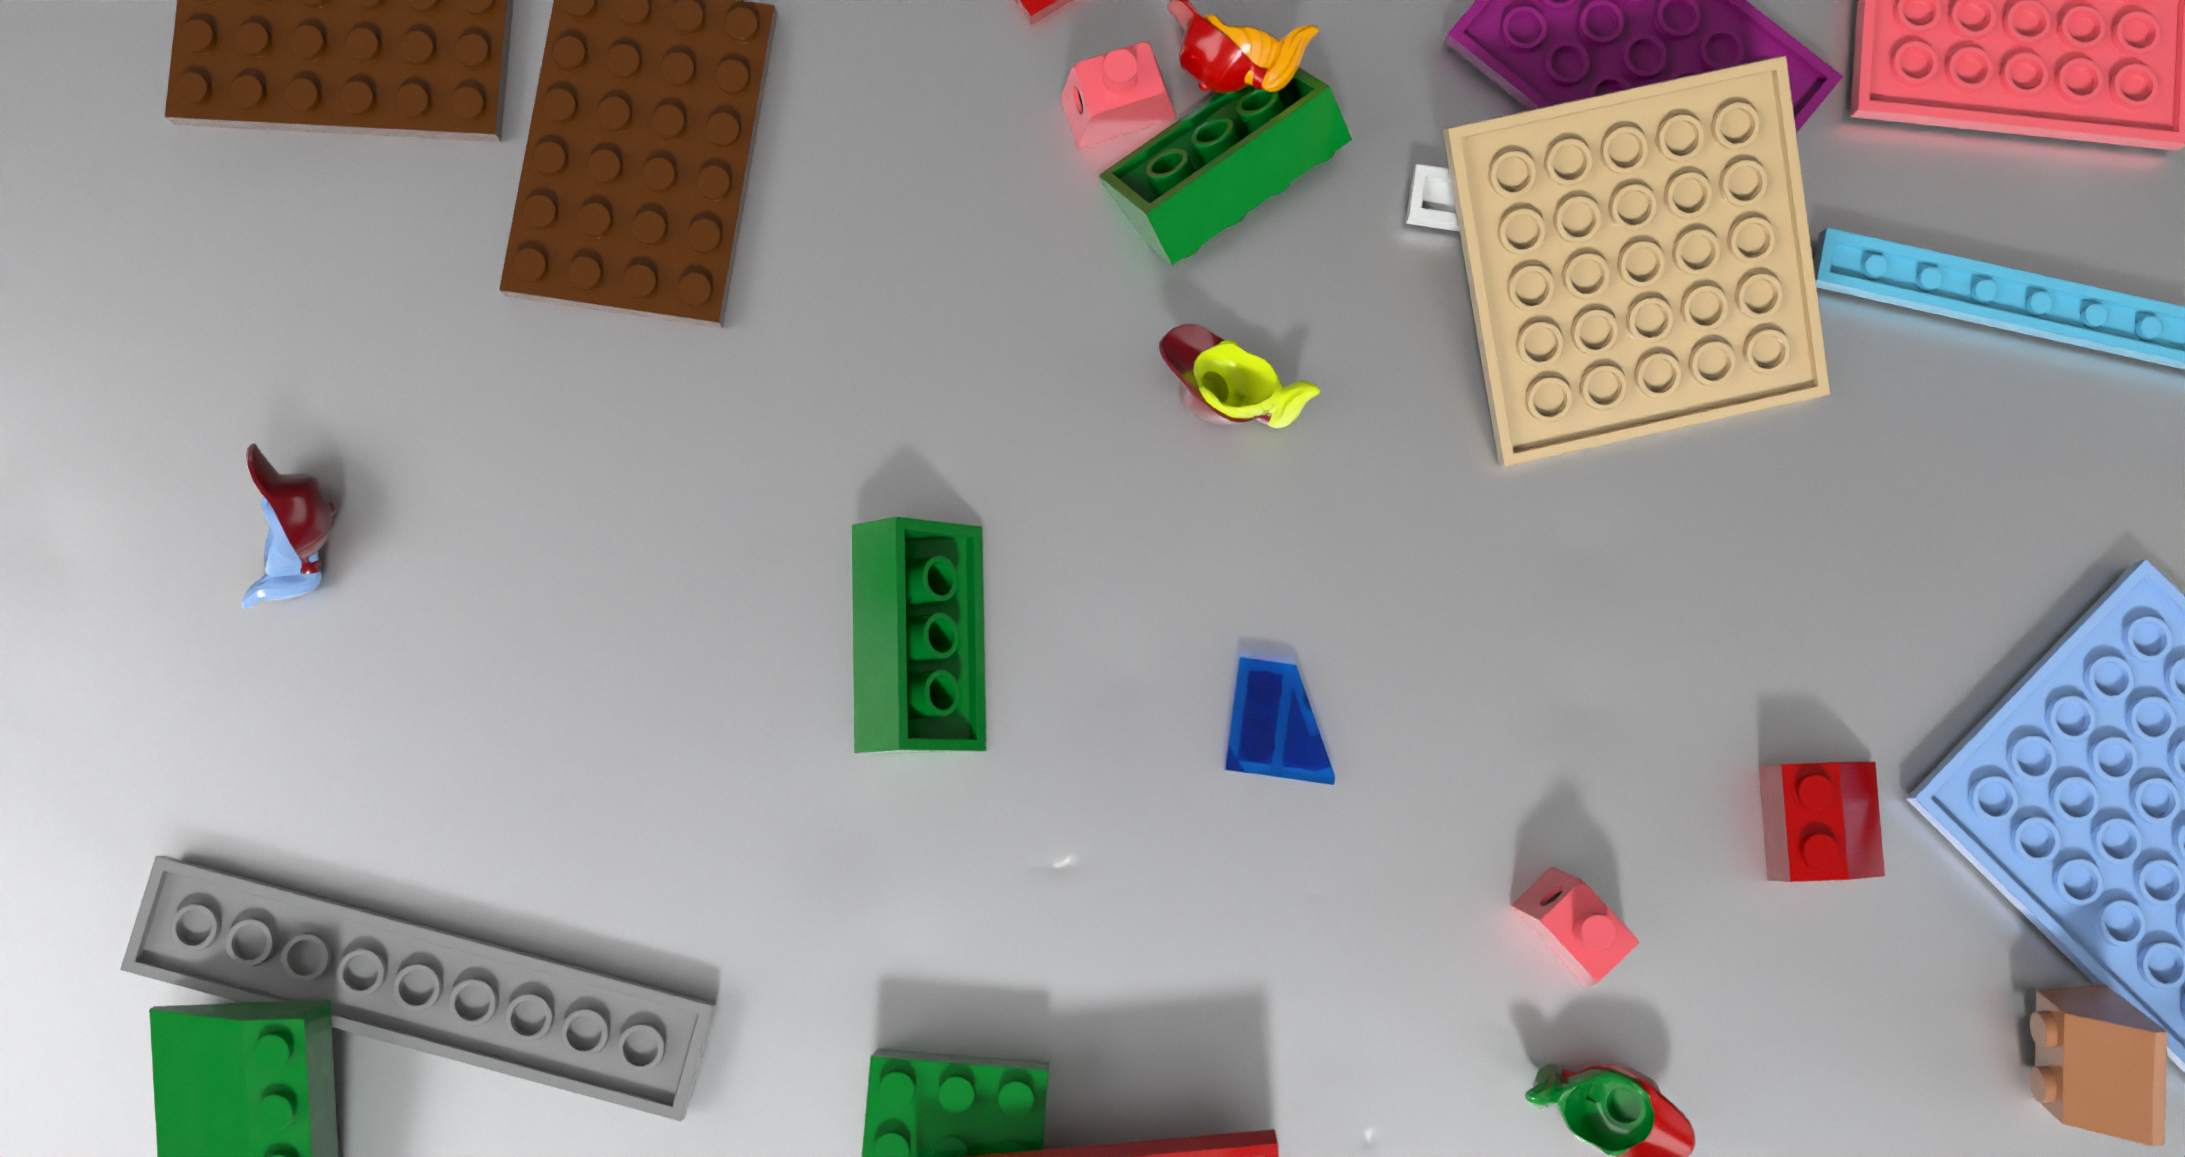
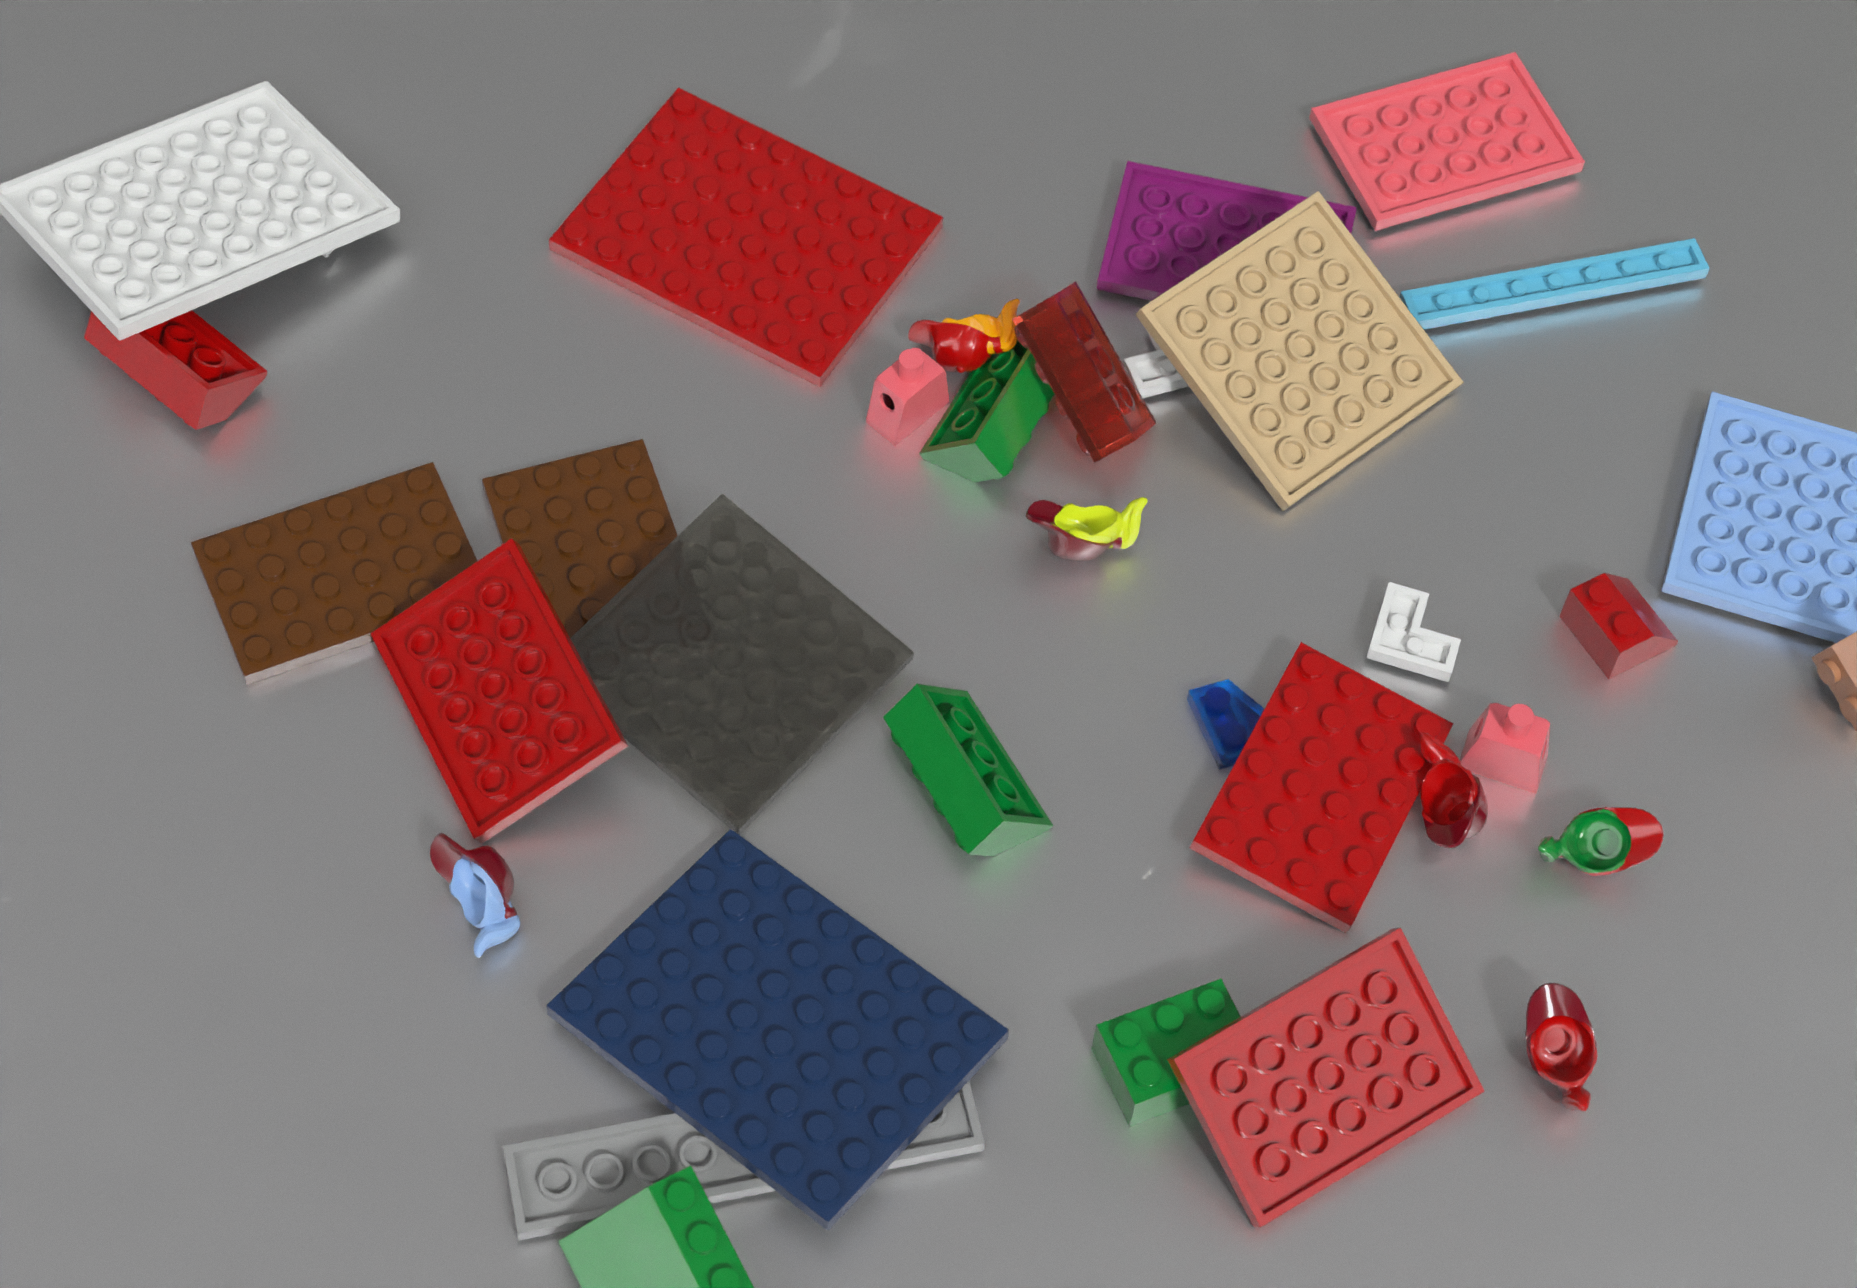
camera: 30 degrees left, 25 degrees down
none -> red plate [370,538,628,844]
none -> dark blue plate [546,829,1009,1231]
none -> clear smoke plate [570,494,914,835]
none -> clear red slope [1012,281,1157,463]
none -> red plate [1189,642,1454,934]
none -> white plate [1366,582,1461,682]
none -> red hair [1420,733,1488,848]

